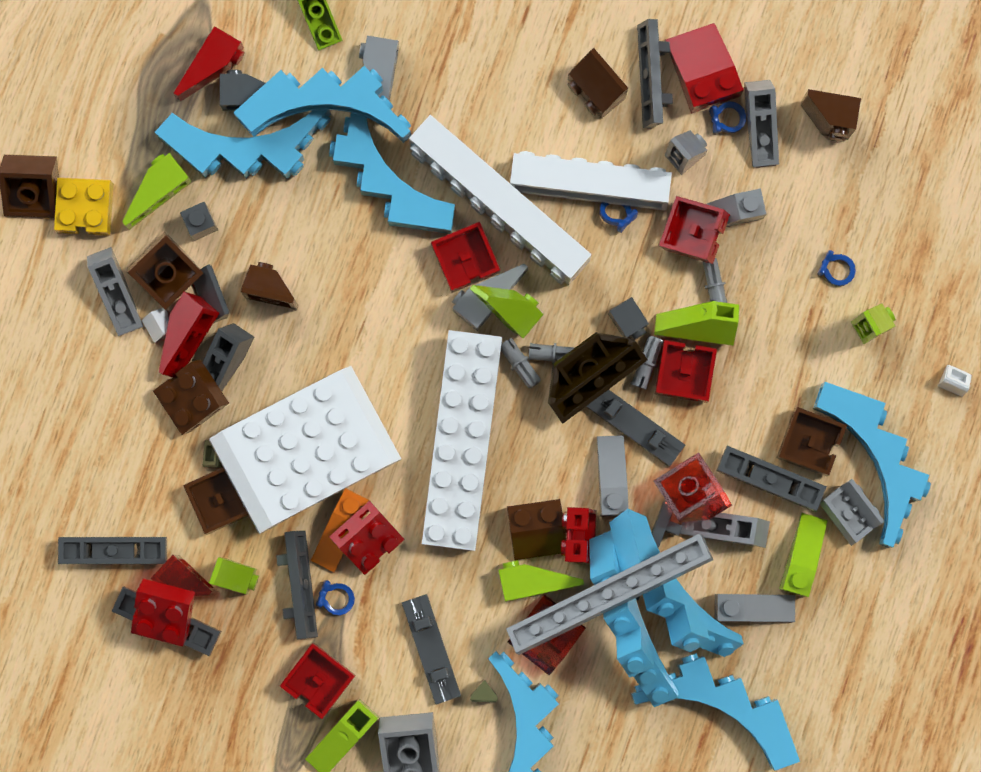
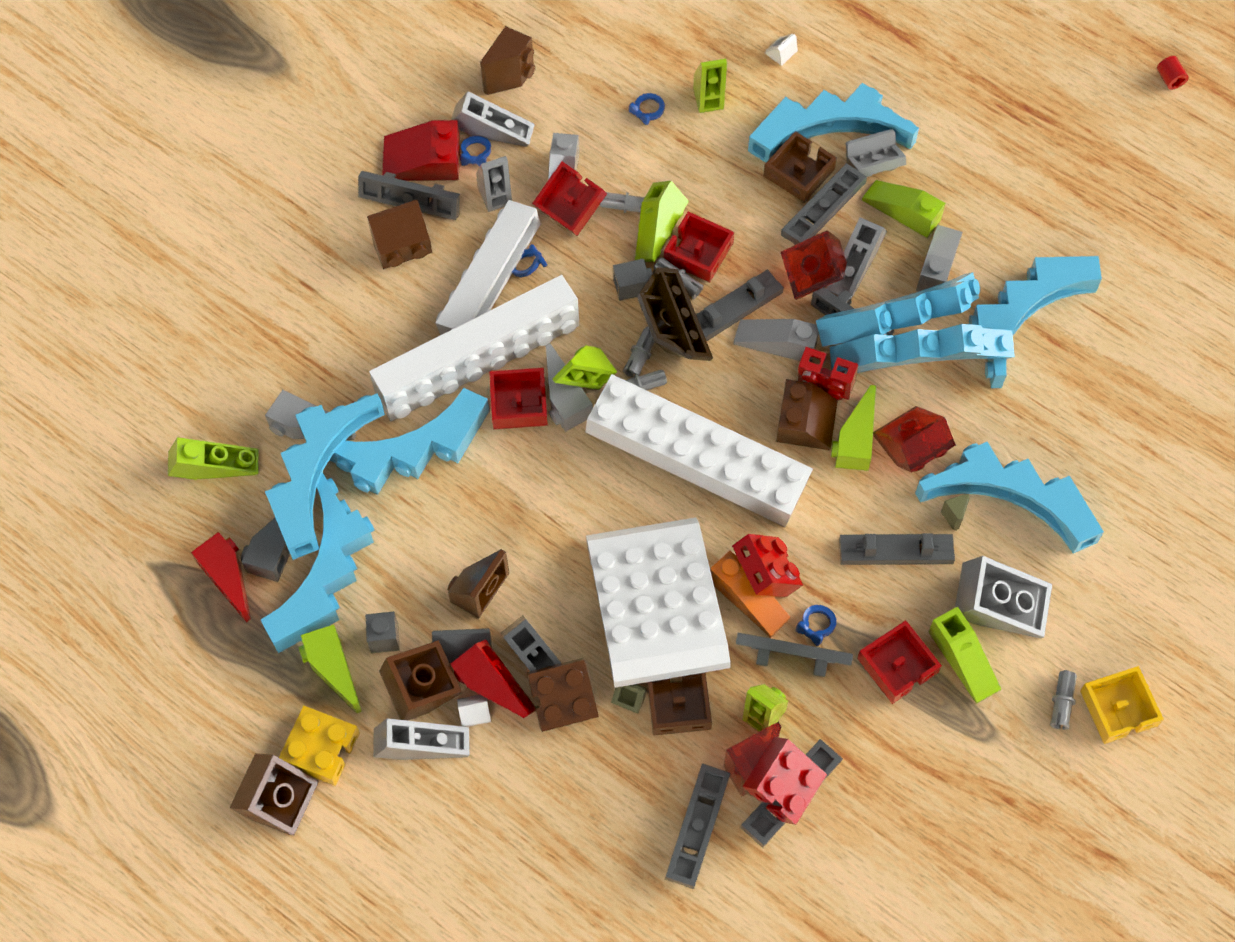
camera: 70 degrees left, 20 degrees down
light grey plate [506,534,713,655] -> none

